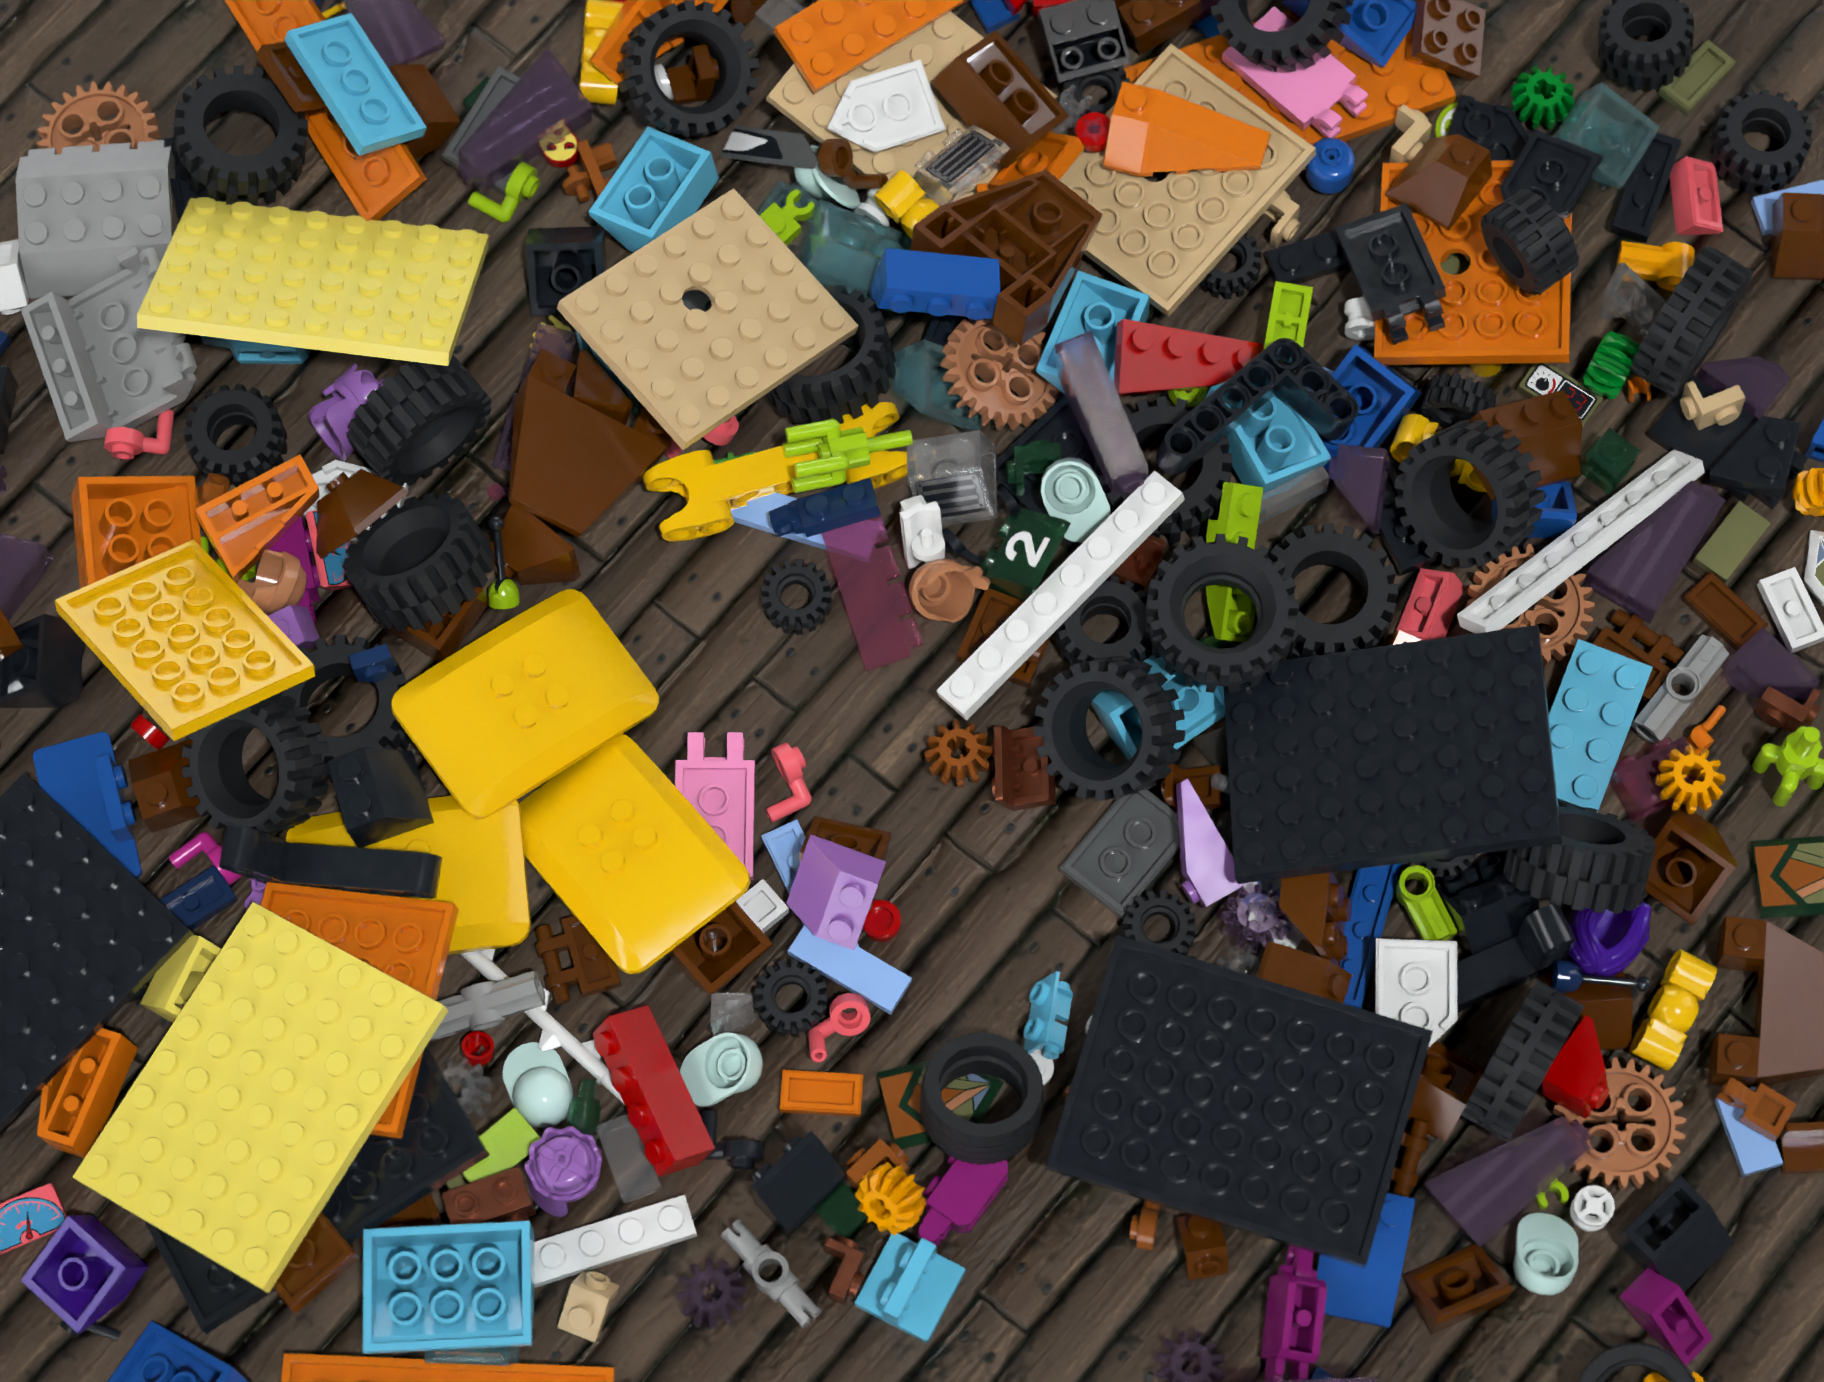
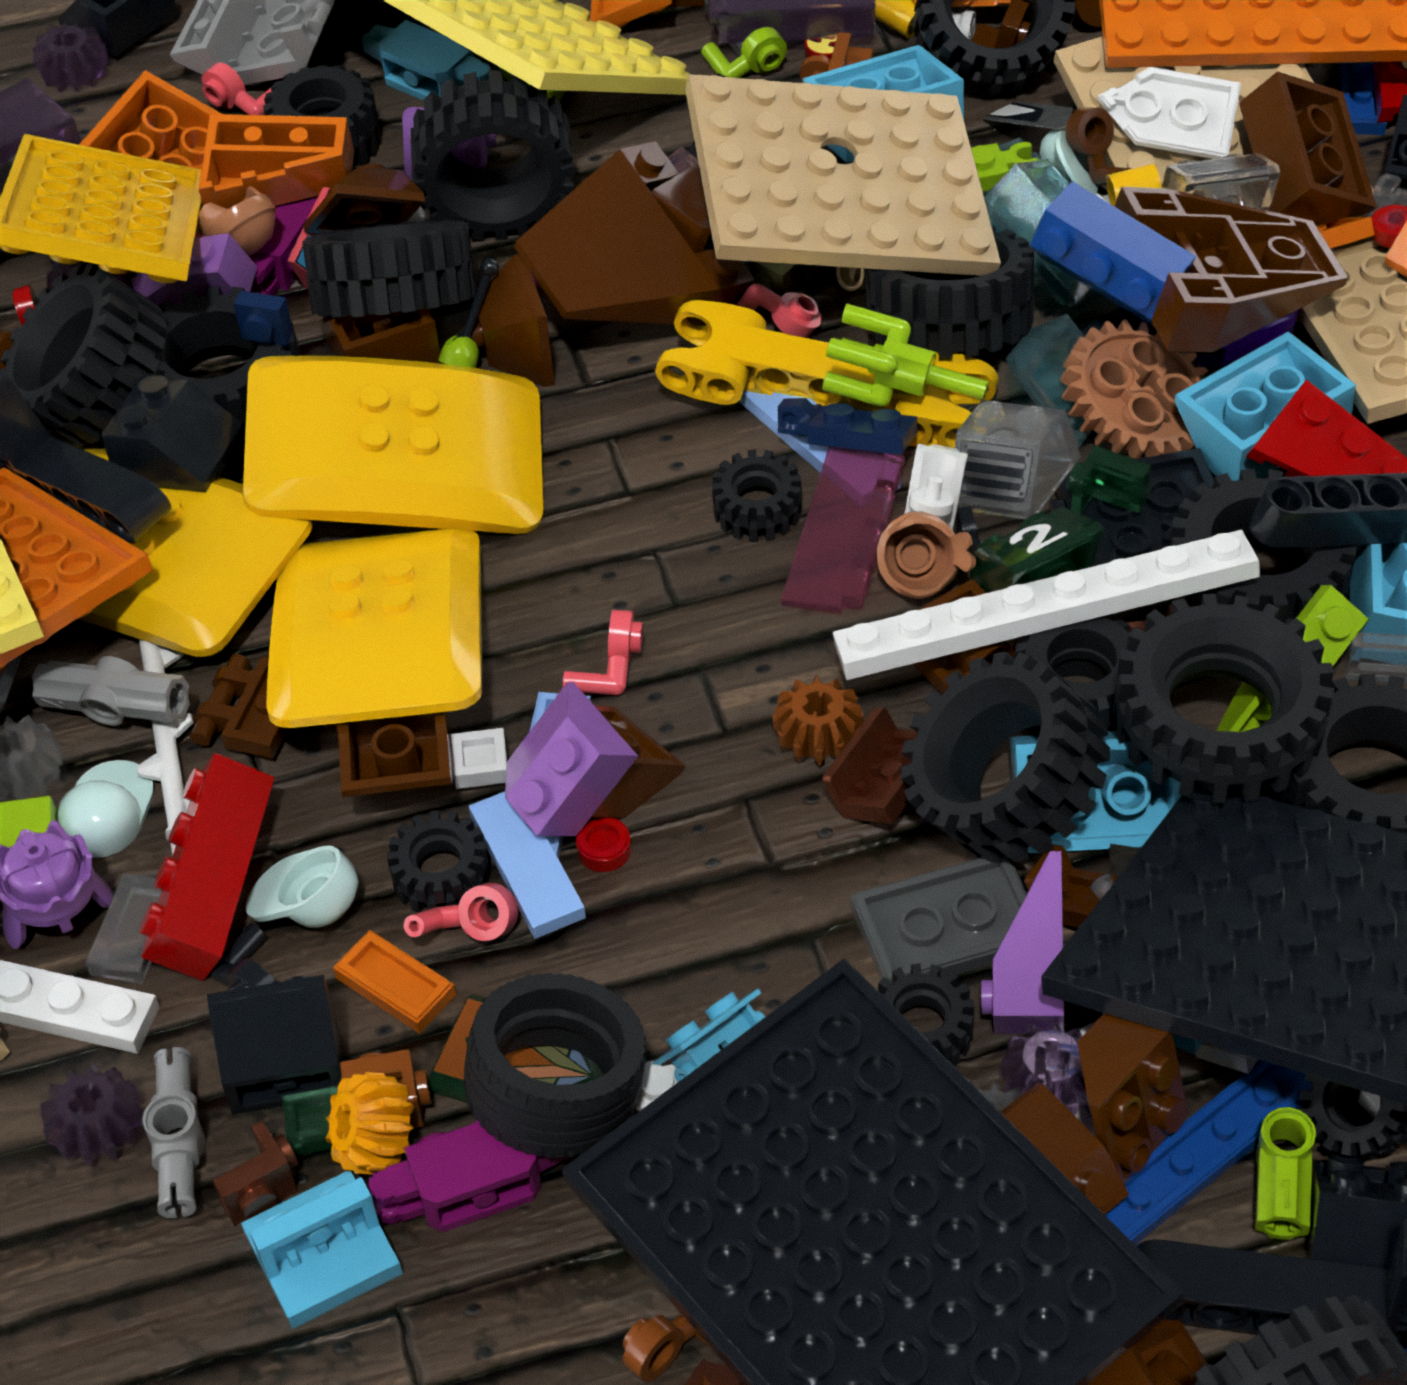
camera: 35 degrees right, 20 degrees down
red hinge [461,1031,494,1067] -> none
clear green cylinder [567,1079,602,1135] -> none
bright pink tile [675,732,755,880] -> none
clear slope [710,993,756,1037] -> none
light aqua cap [1040,457,1111,543] -> none
clear purple slope [1055,331,1149,495] -> none
white tile [1375,938,1457,1048] -> none

